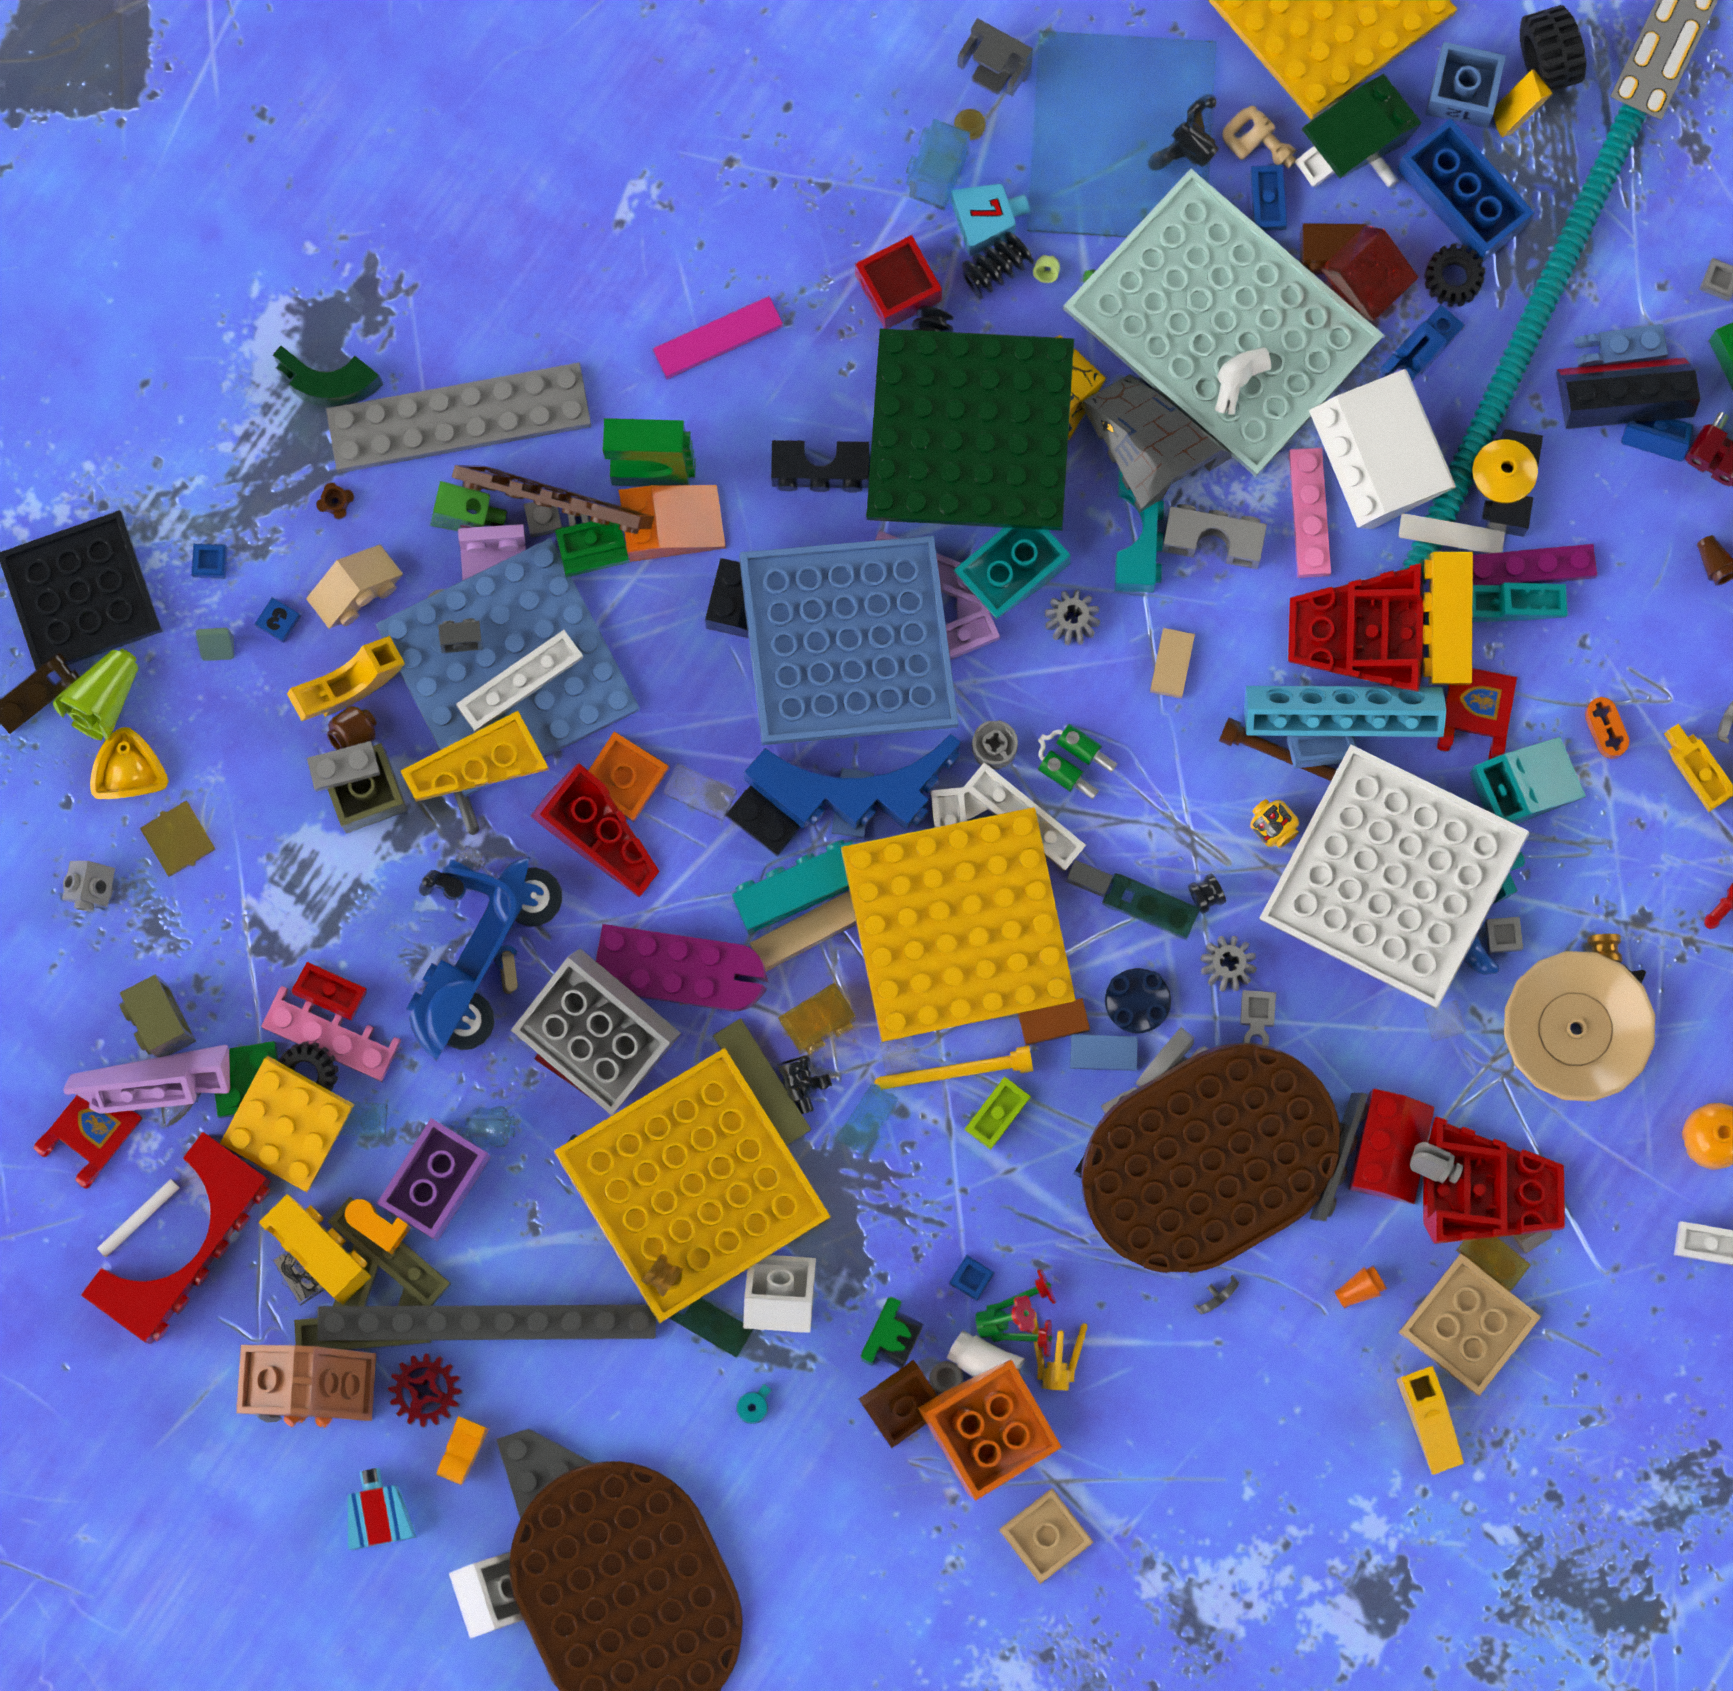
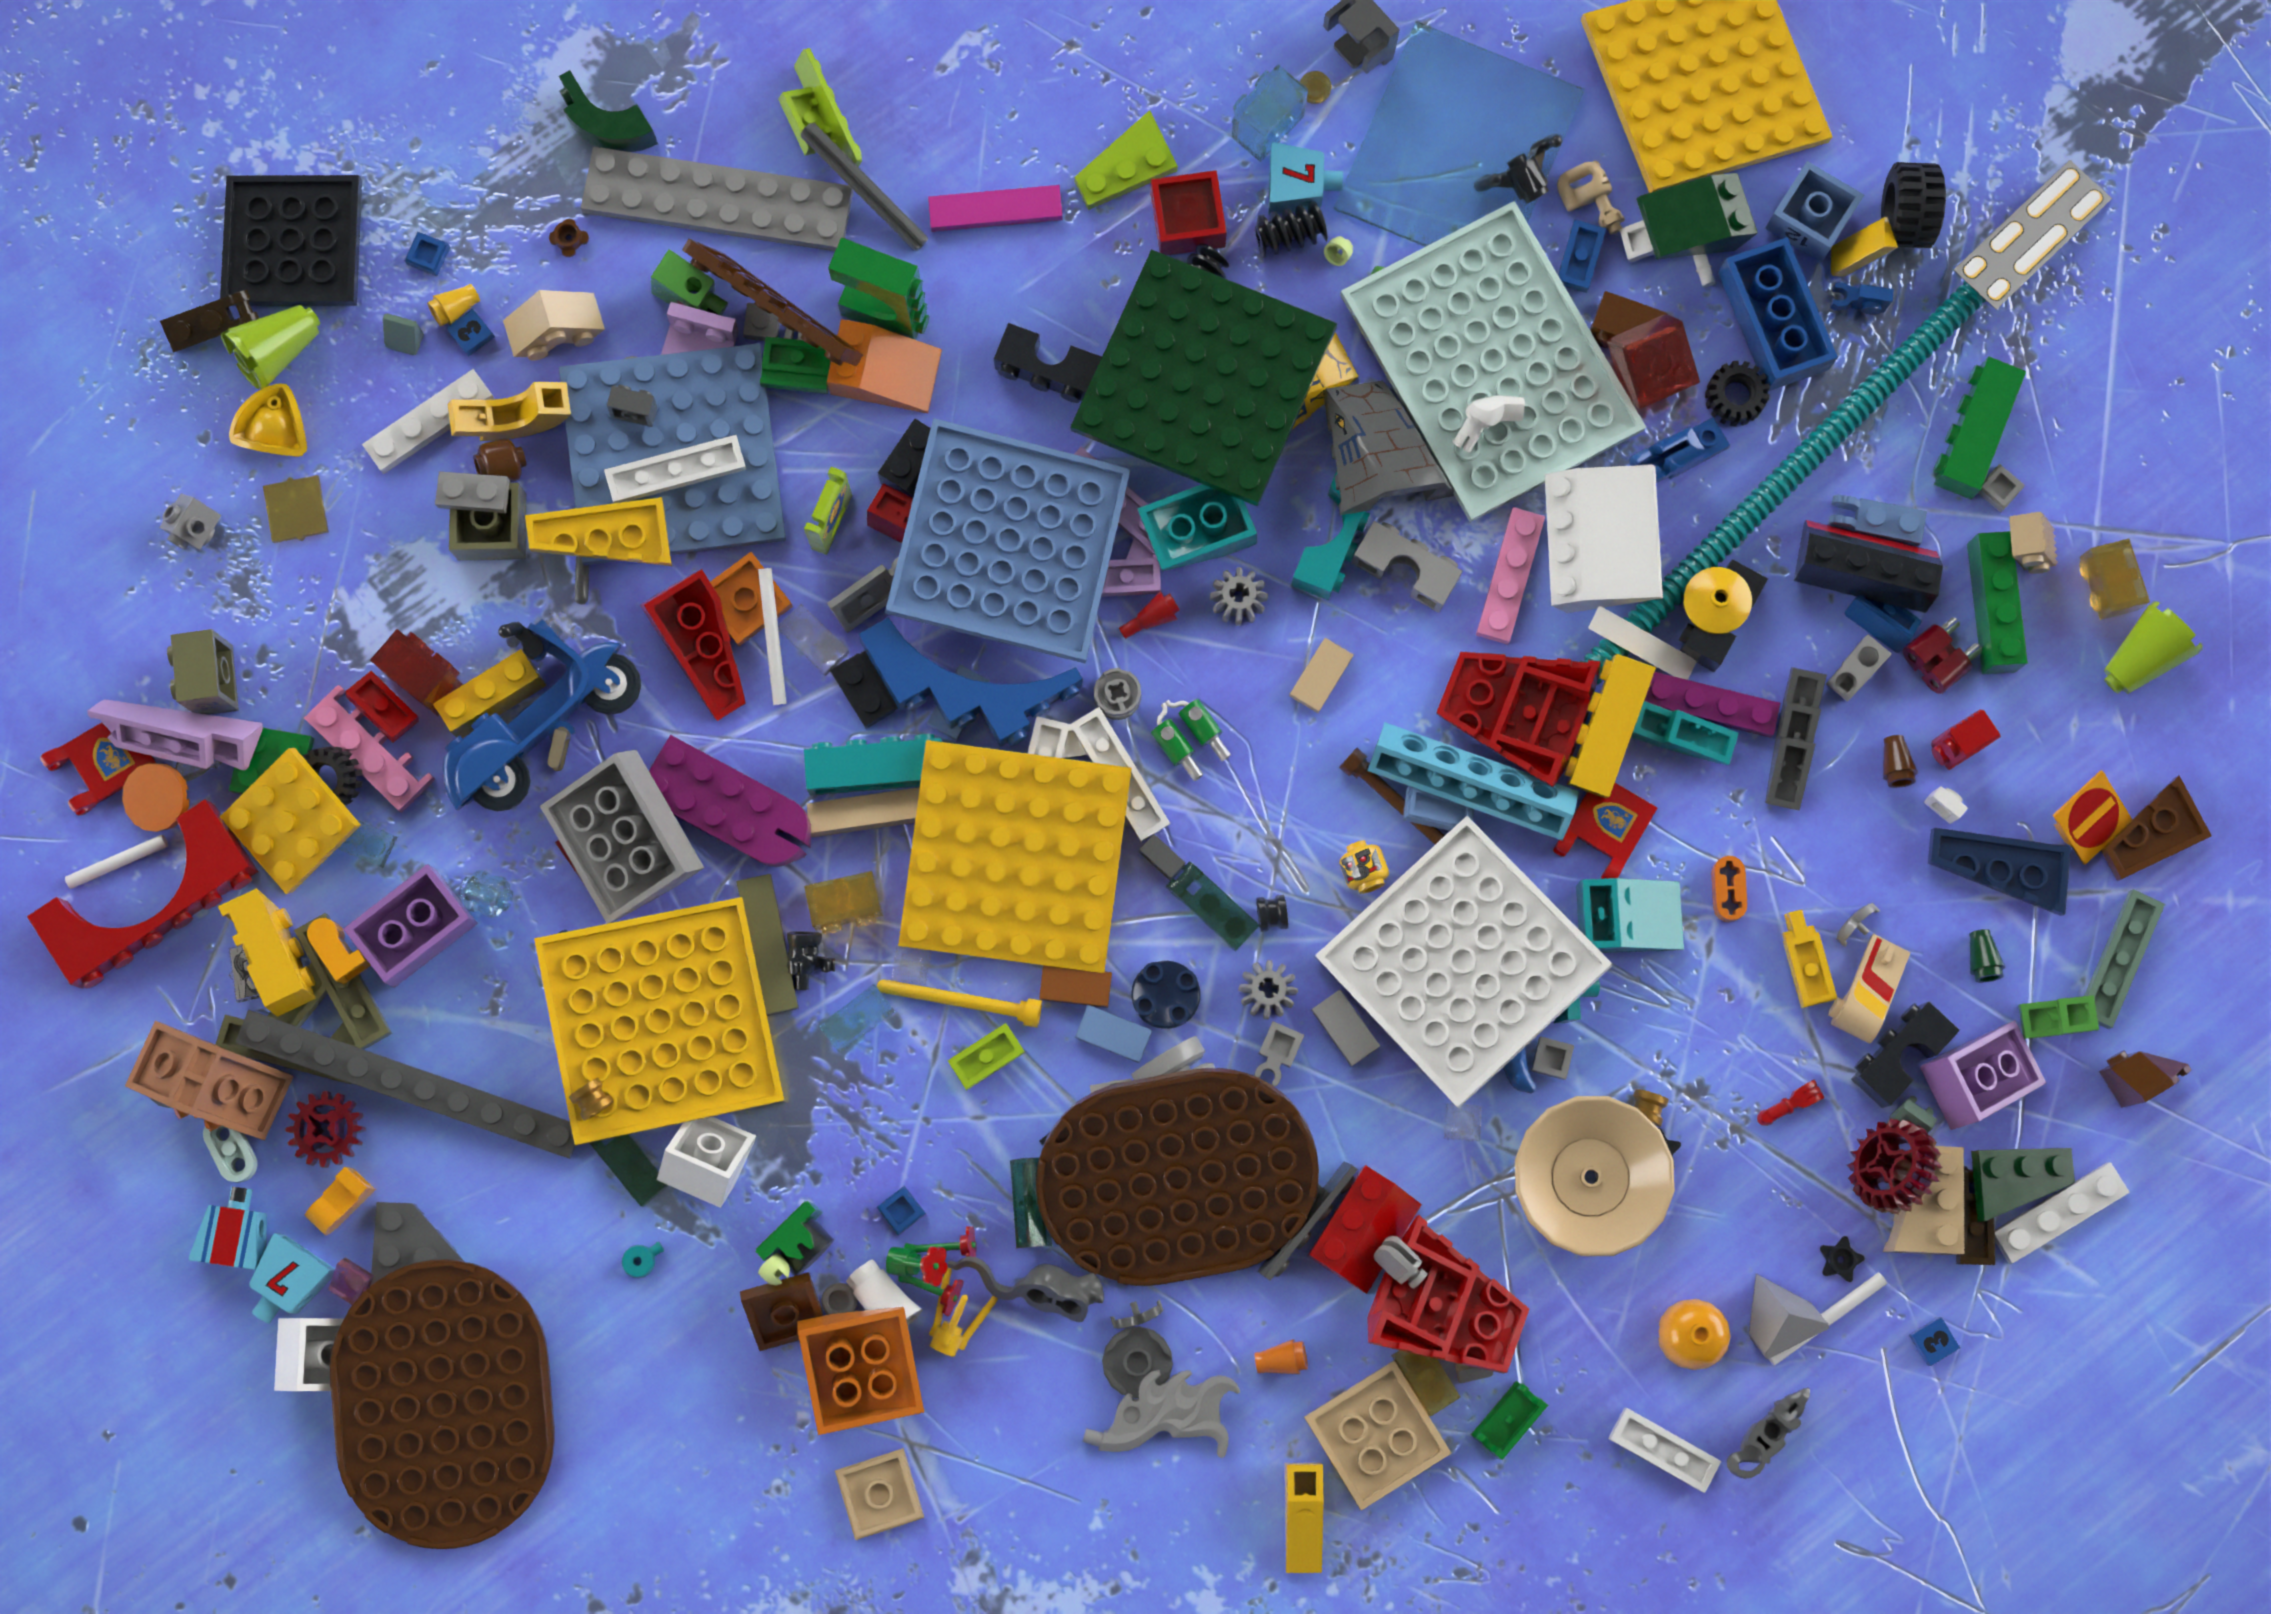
camera: 15 degrees right, 0 degrees up
none -> orange tile [122,763,190,832]
none -> light aqua plate [203,1126,258,1183]
none -> medium azure torso [249,1233,338,1324]
none -> clear pink plate [328,1257,374,1305]
none -> white plate [362,369,495,474]
none -> clear red brick [370,629,463,717]
none -> yellow cone [427,284,480,326]
none -> yellow brick [433,649,547,738]
none -> white bar [758,568,787,705]
none -> yellowish green hinge [758,1253,790,1285]
none -> lime bracket [778,48,862,167]
none -> dark grey axle [800,123,928,251]
none -> lime container [804,467,852,555]
none -> light grey plate [827,557,898,633]
none -> red hinge [867,483,913,543]
none -> dark grey animal [947,1256,1104,1322]
none -> piece [1010,1157,1052,1249]
none -> lime wing [1074,110,1178,210]
none -> light grey piece [1082,1370,1240,1458]
none -> dark grey tile [1102,1326,1173,1398]
none -> red cone [1119,591,1180,639]
none -> light grey tile [1311,990,1380,1067]
none -> green hinge [1470,1381,1548,1460]
none -> dark grey slope [1765,667,1827,811]
none -> light grey leg [1826,634,1892,701]
none -> blue plate [1830,282,1894,315]
none -> green brick [1933,356,2026,499]

